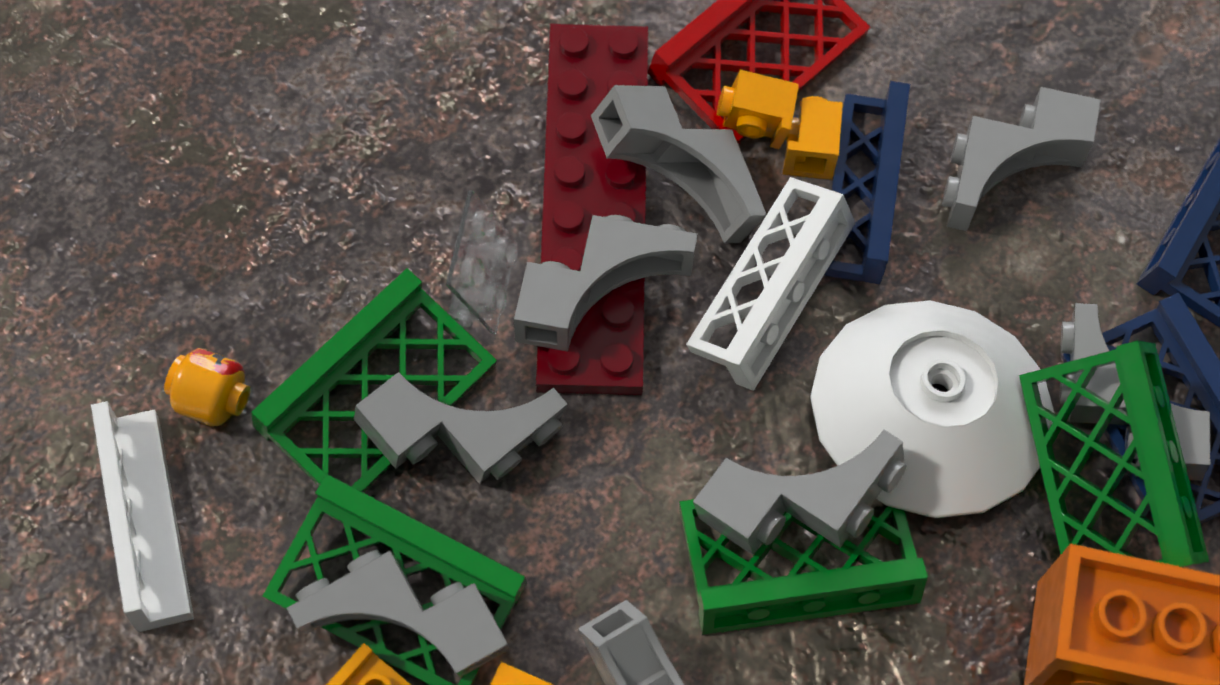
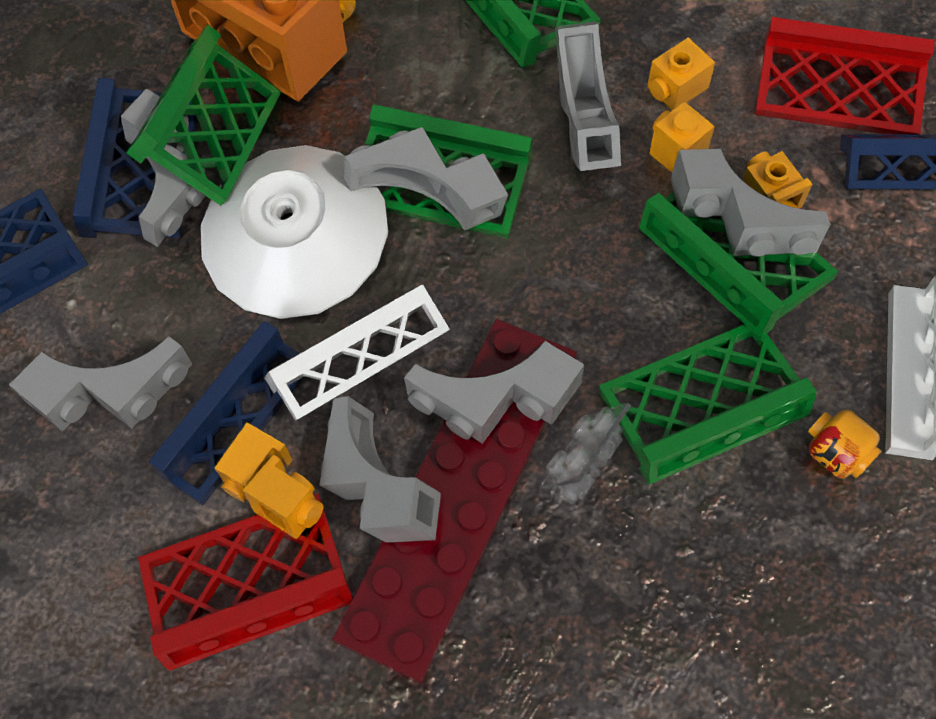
camera: 150 degrees left, 0 degrees up
light grey arch [354,372,567,484] -> none

